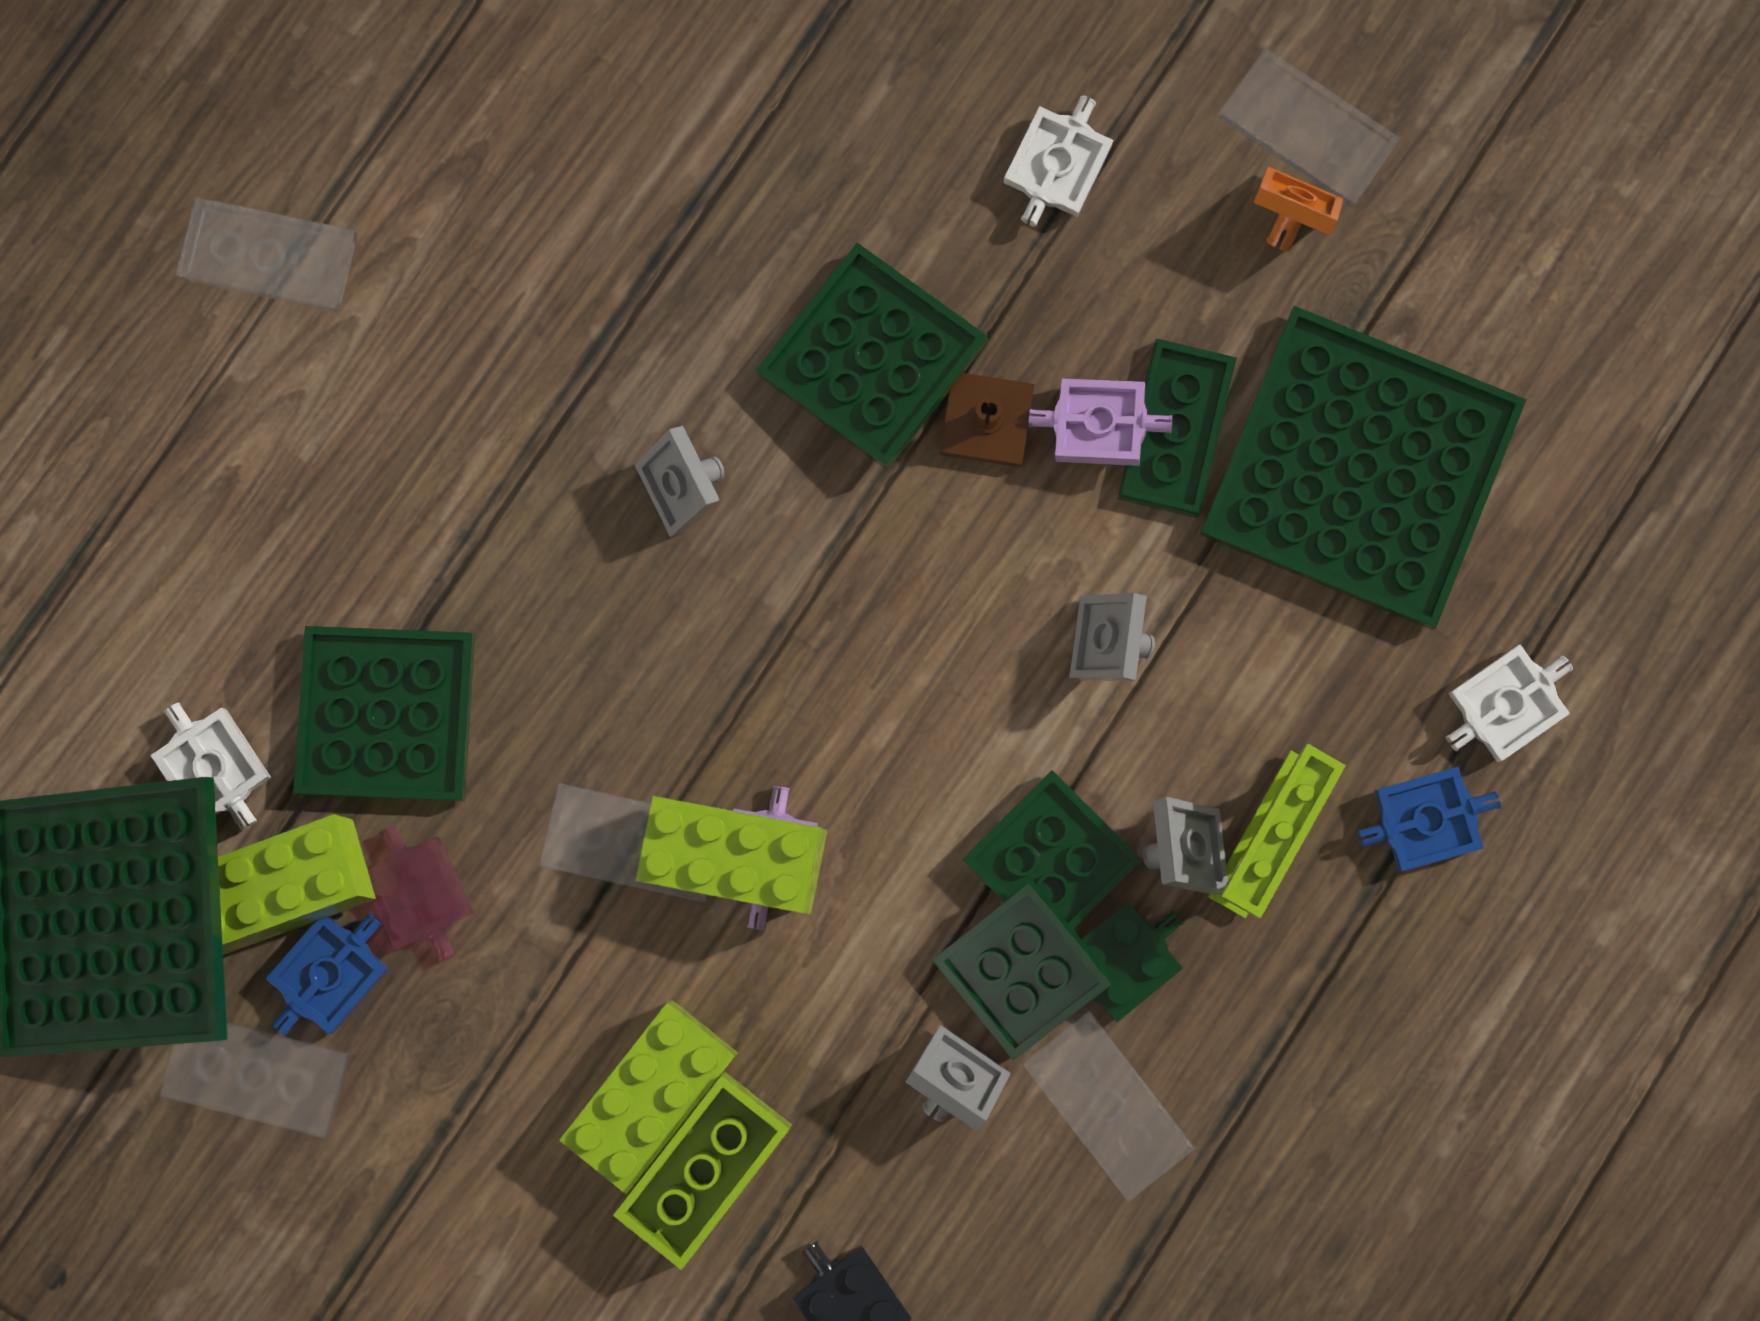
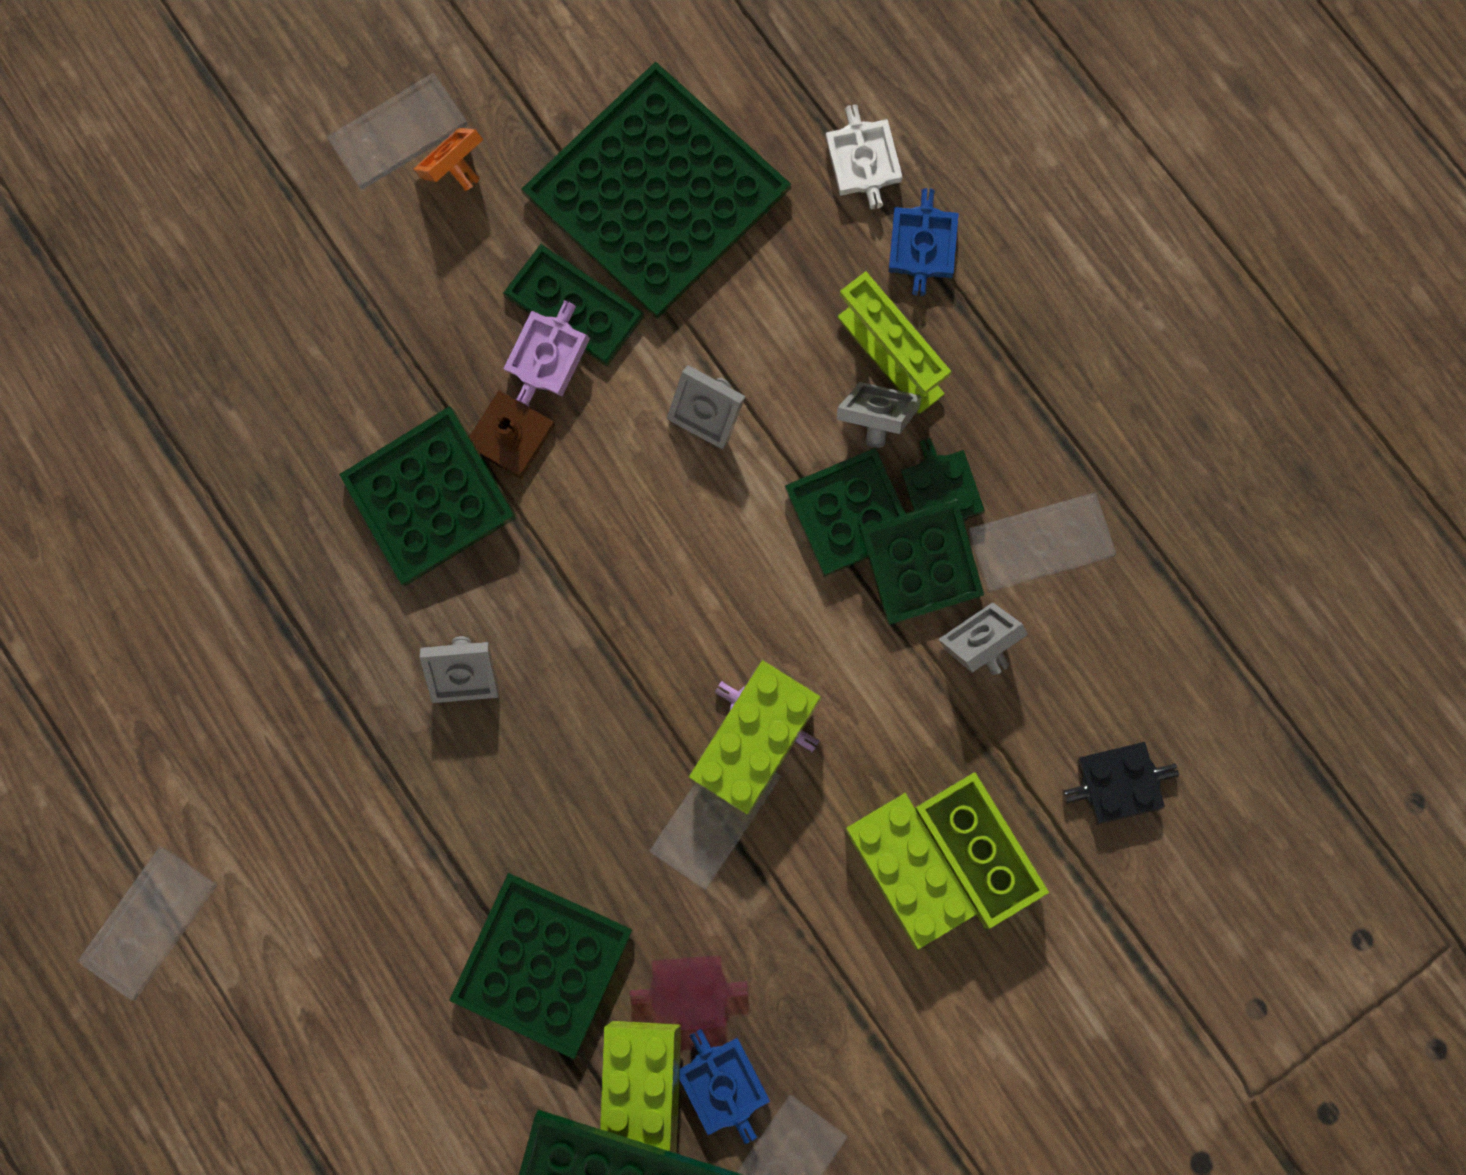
camera: 65 degrees left, 5 degrees down
white plate [151,703,271,831] -> none
white plate [1003,95,1114,227] -> none

